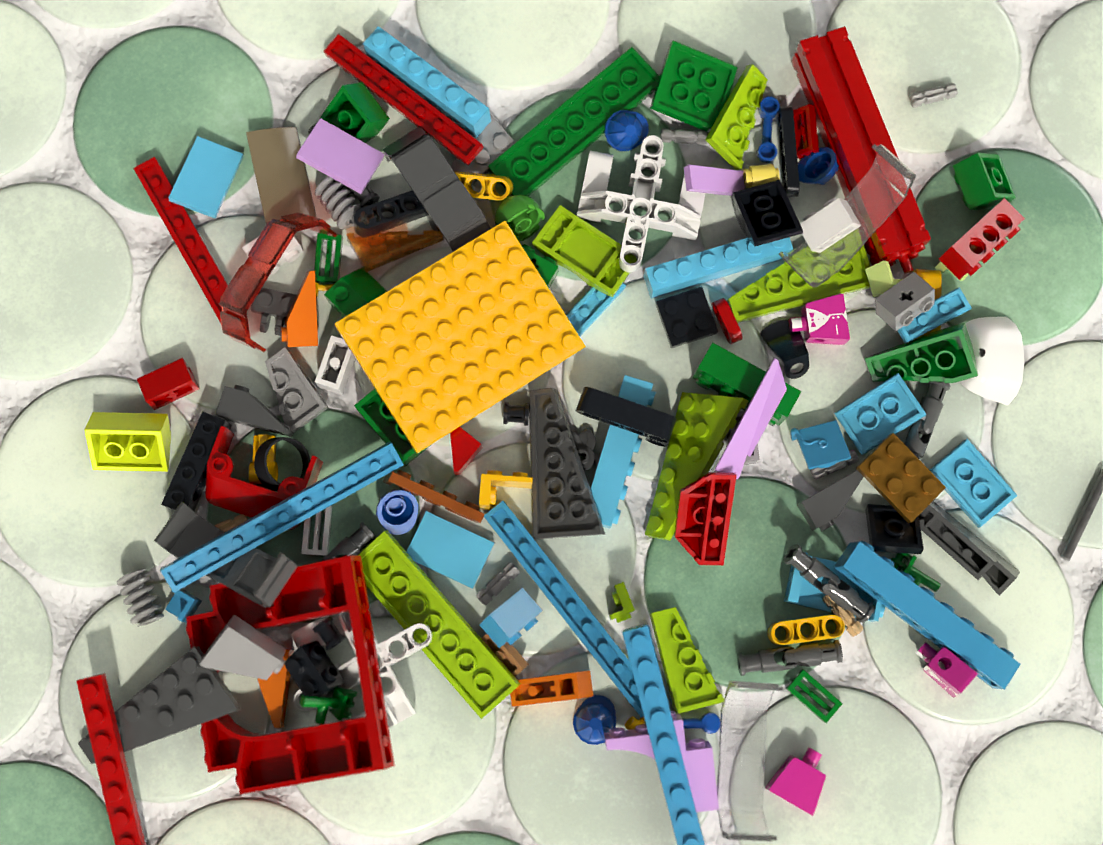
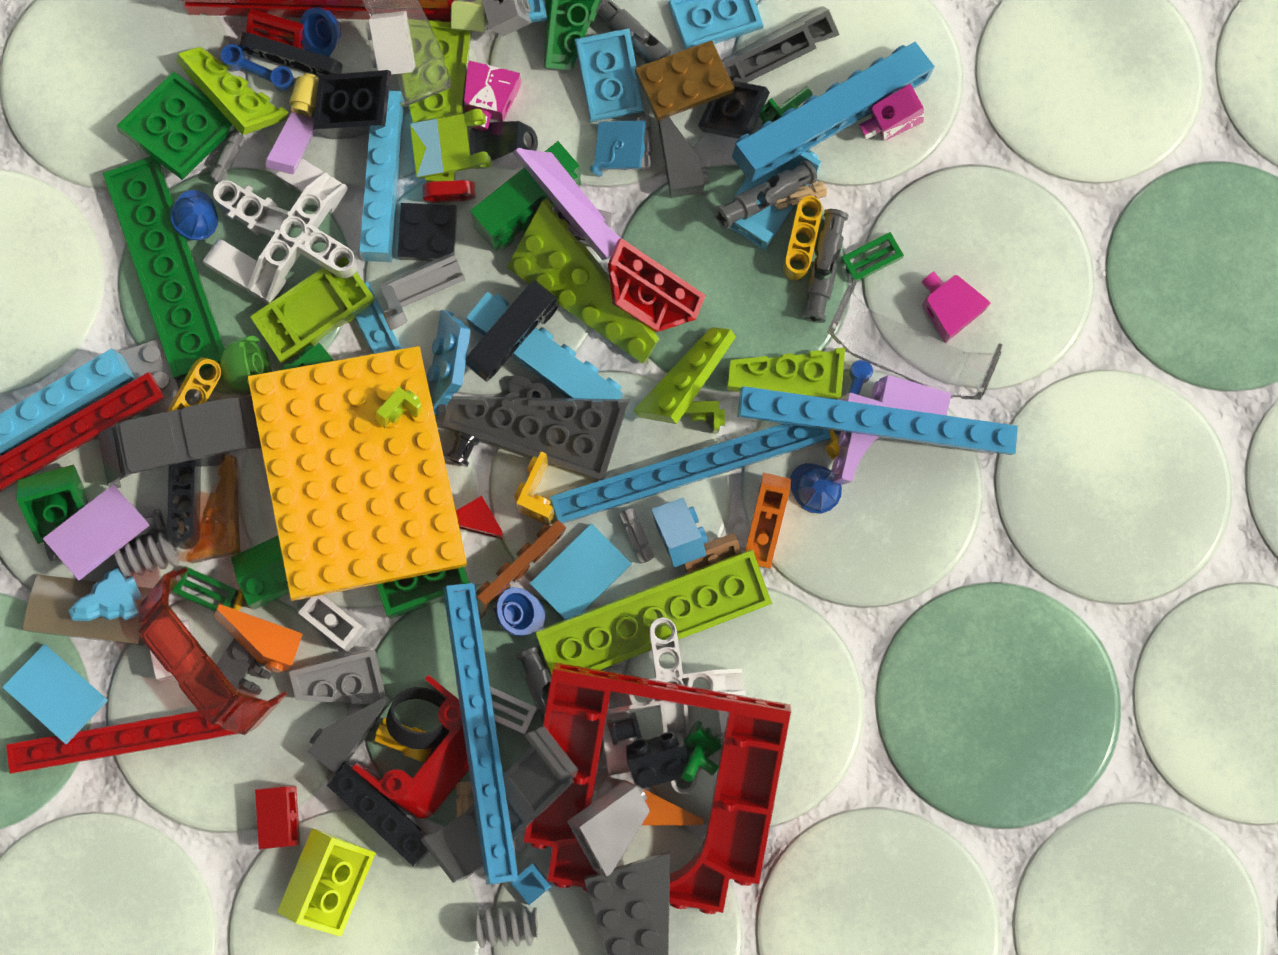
camera: 70 degrees left, 0 degrees up
none -> medium azure rock [68,567,142,621]
none -> lime bracket [376,387,422,428]
none -> light grey hinge [379,252,465,330]
none -> lime flag [410,109,492,179]
none -> dark azure wing [427,310,471,417]
none -> lime wing [633,327,736,424]

